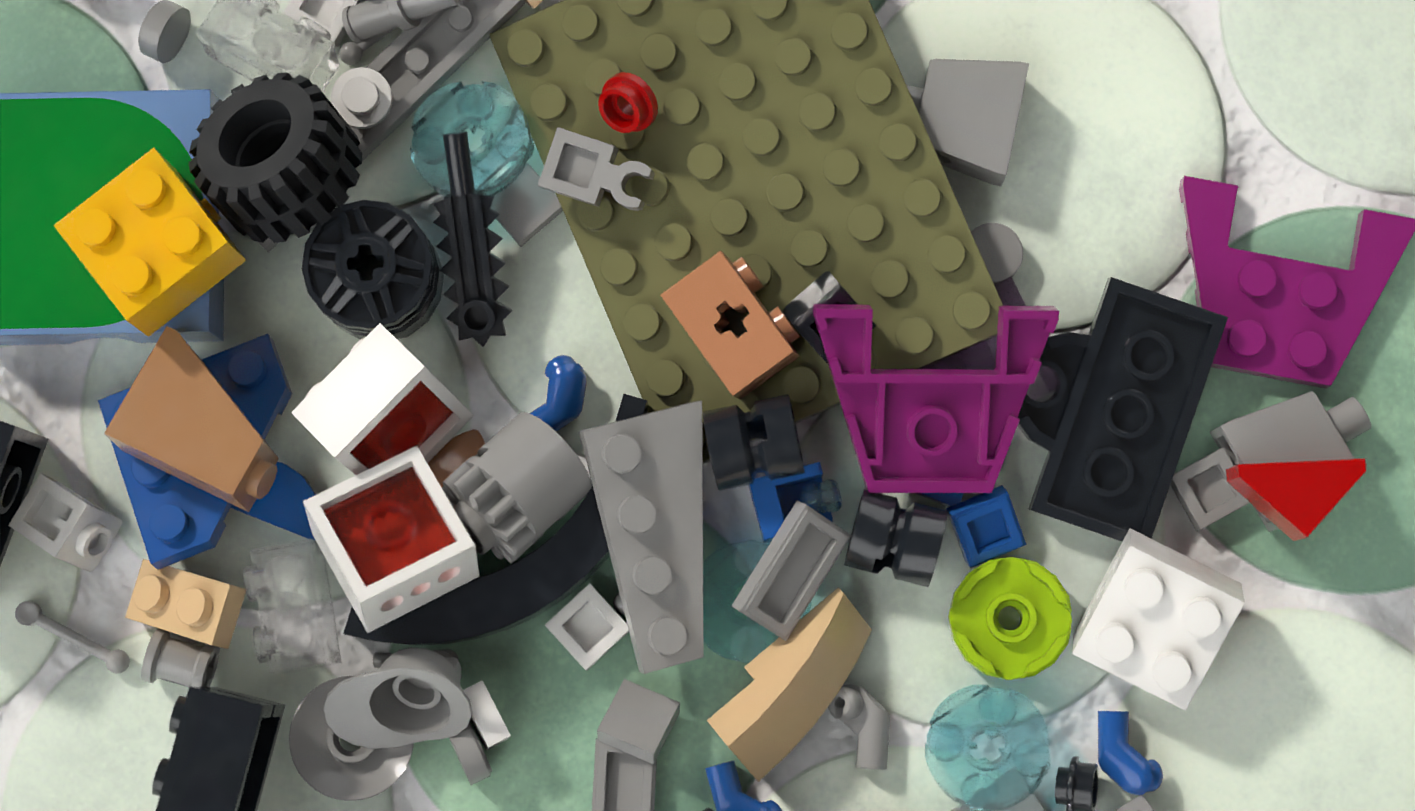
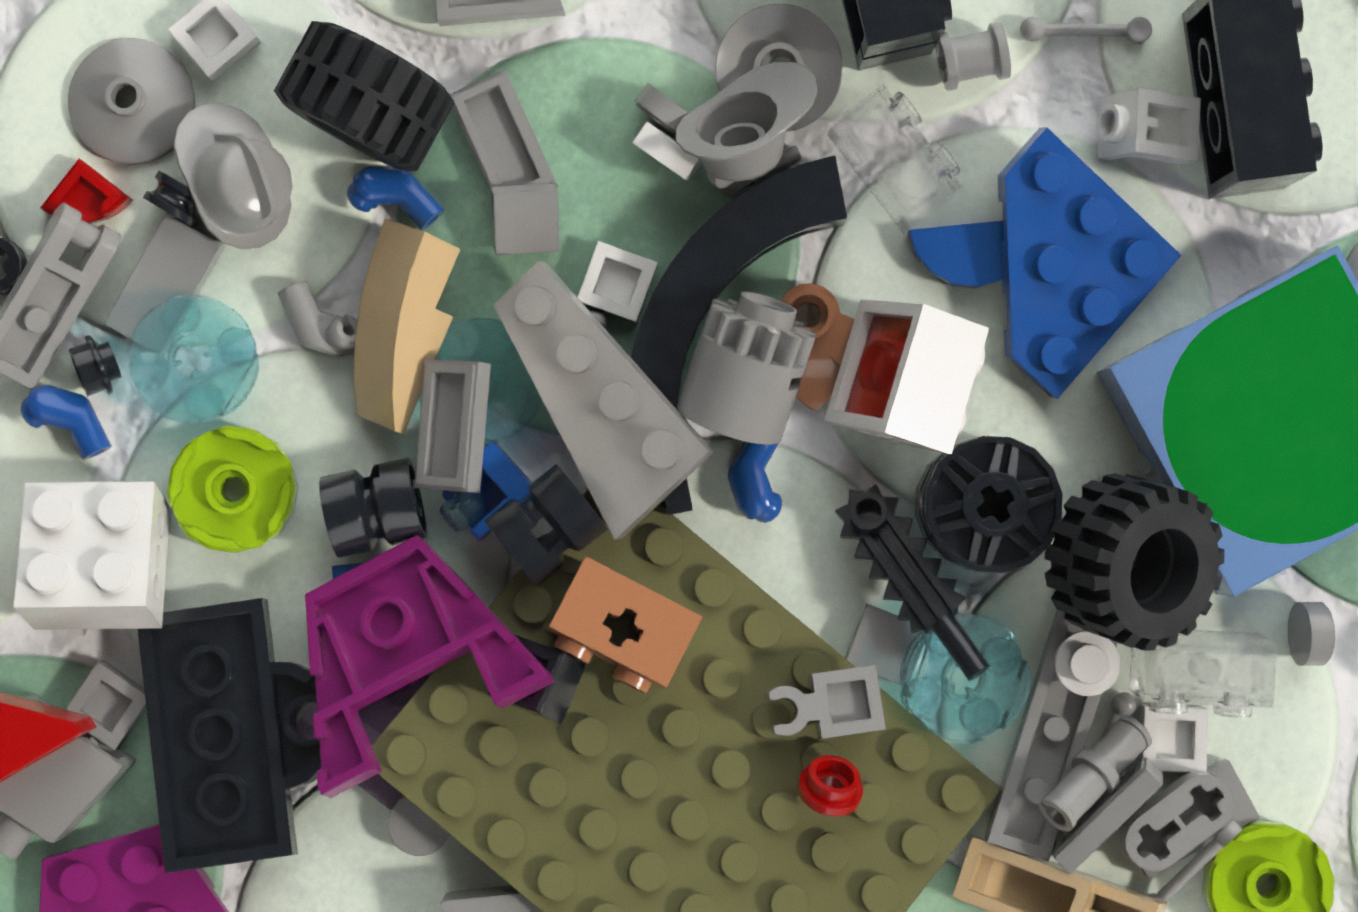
camera: 145 degrees right, 5 degrees up
yellow brick [54,148,246,337] -> none
medium nougat slope [104,326,279,512] -> none
tan plate [125,559,247,649] -> none
piece [303,446,479,633] -> none
blue tile [946,485,1027,568] -> none

